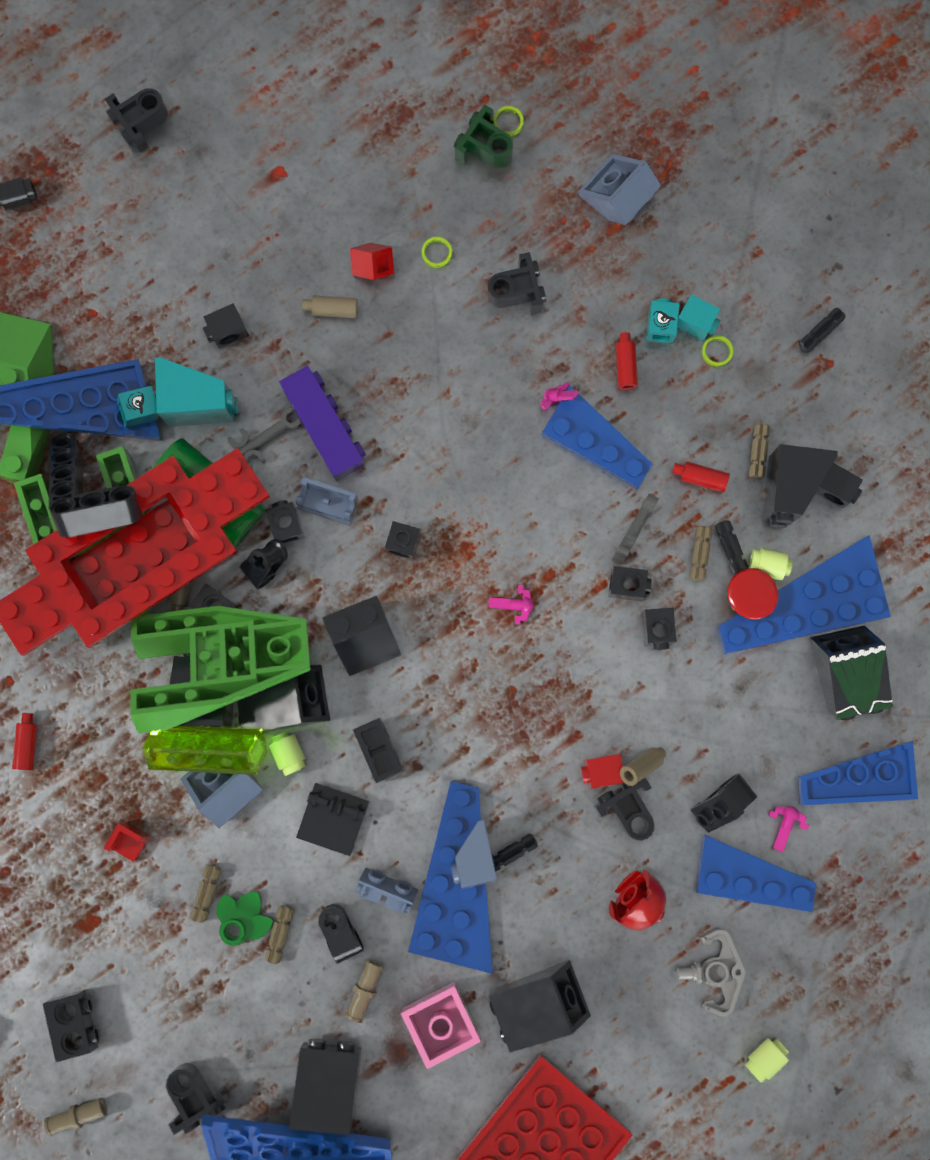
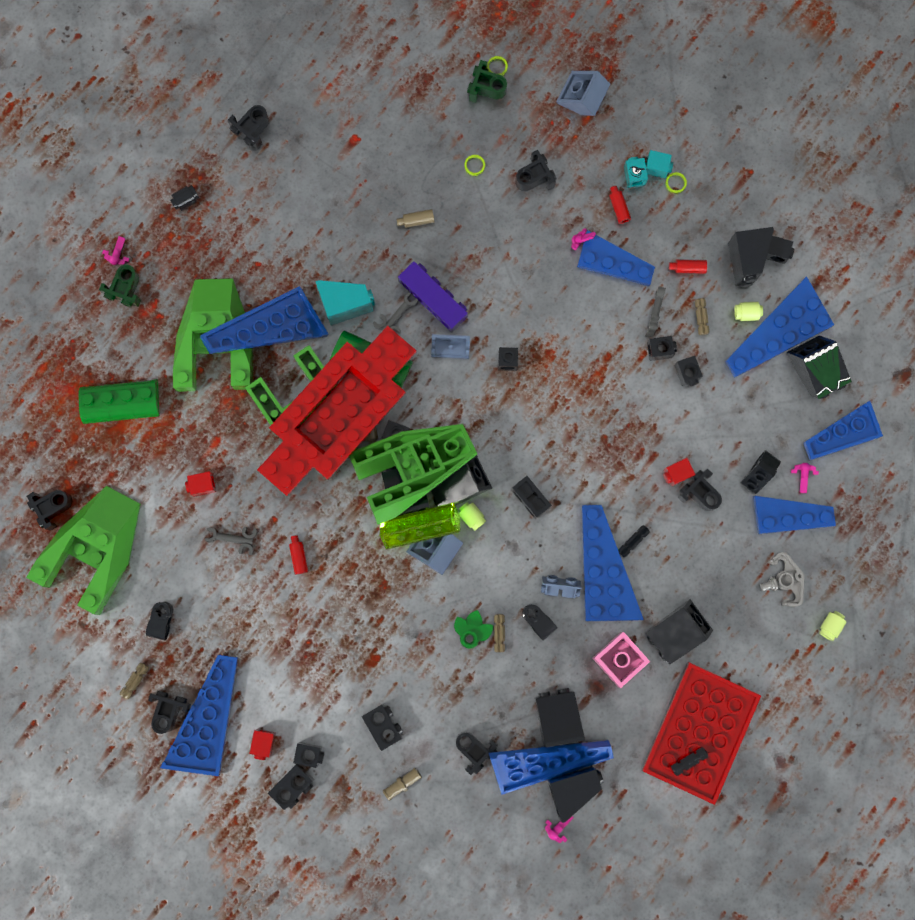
camera: 20 degrees left, 0 degrees up
black beam [49,433,142,537] -> none
red panel [103,822,150,862] -> none
teal brick [117,386,159,428] -> none
dark tan axle [190,865,221,923] -> none
black brick [202,303,249,349] -> none
black piece [239,539,288,590] -> none
black brick [266,500,305,544] -> none
black hinge [296,783,369,856] -> none
black slope [322,595,402,676] -> none
dark tan pin [345,960,384,1023] -> none
red panel [350,243,394,280] -> none
sand blue slope [451,820,497,889] -> none
dark pink piece [488,585,534,625] -> none
red cylinder [609,870,666,931] -> none
dark tan cylinder [620,748,666,786] -> none
black axle [715,520,749,574] -> none
red piece [727,568,778,620] -> none
dark tan axle [749,424,770,479] -> none
black axle [799,307,846,353] -> none

